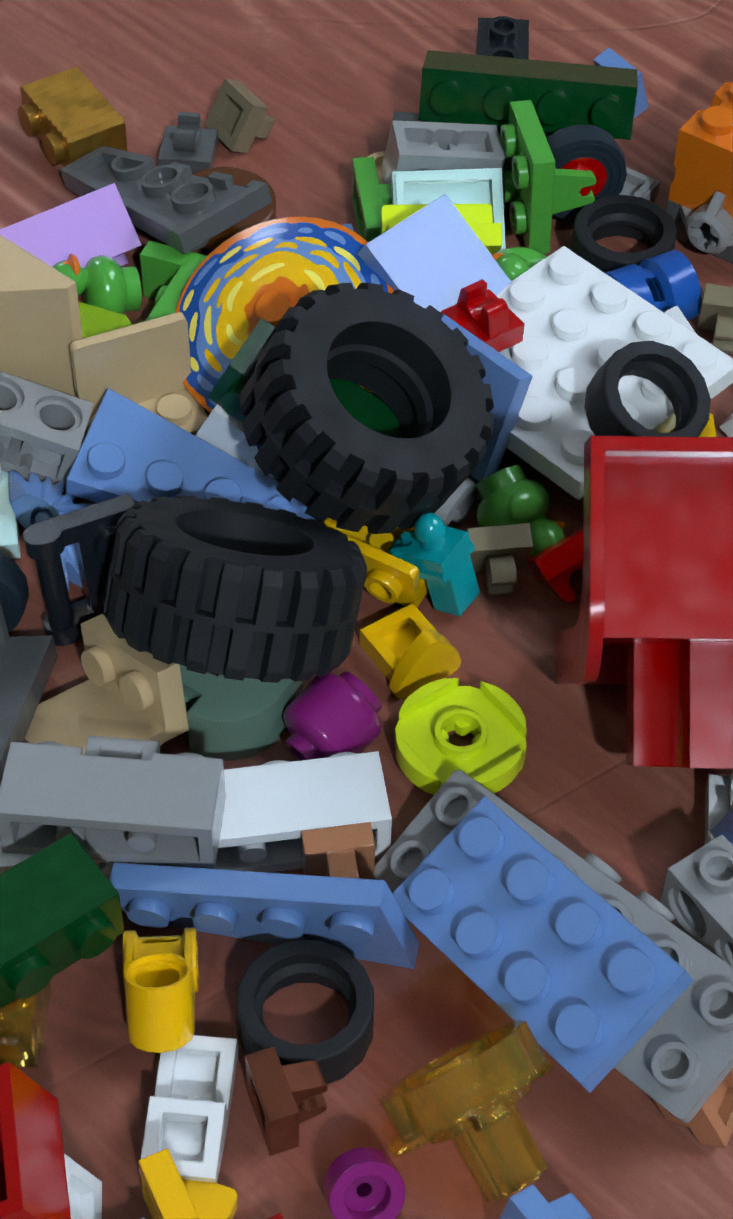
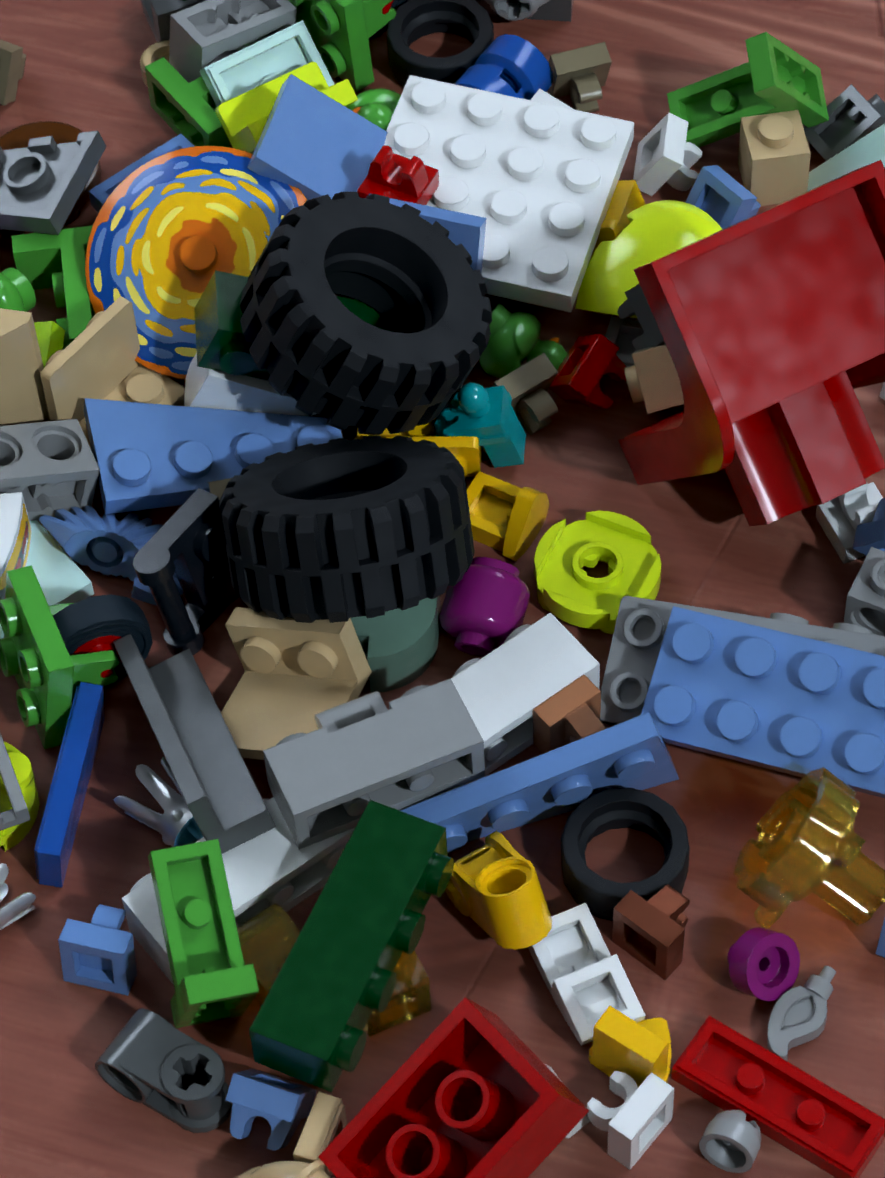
camera: 25 degrees left, 5 degrees up
black tyre [584,341,711,437] -> none

